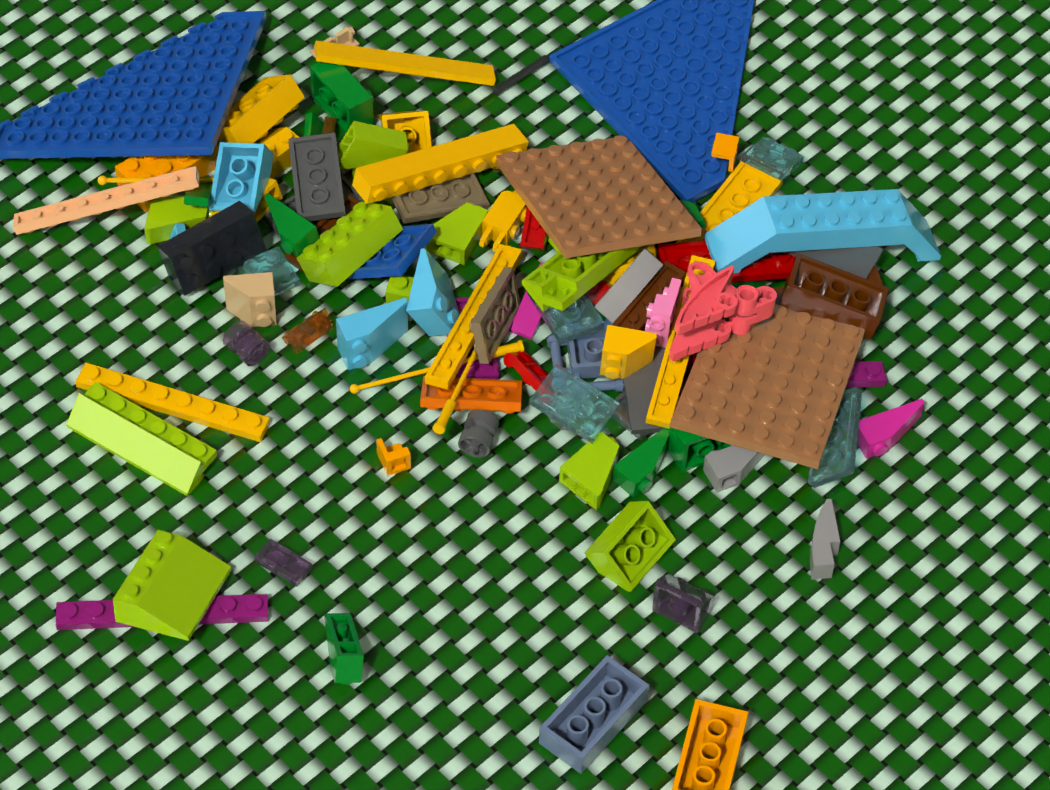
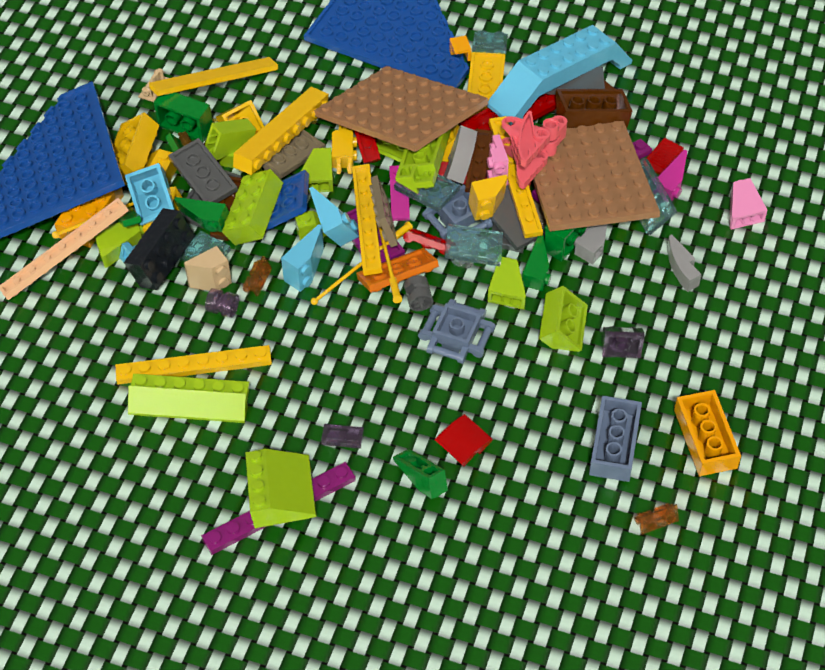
camera: 25 degrees left, 0 degrees up
light orange panel [376,438,411,476] -> none
pearl dark grey bar [492,55,549,96] -> none
none -> sand blue brick [418,299,496,364]
none -> red slope [435,414,493,467]
none -> red window [642,138,684,175]
none -> bright pink slope [729,178,767,230]

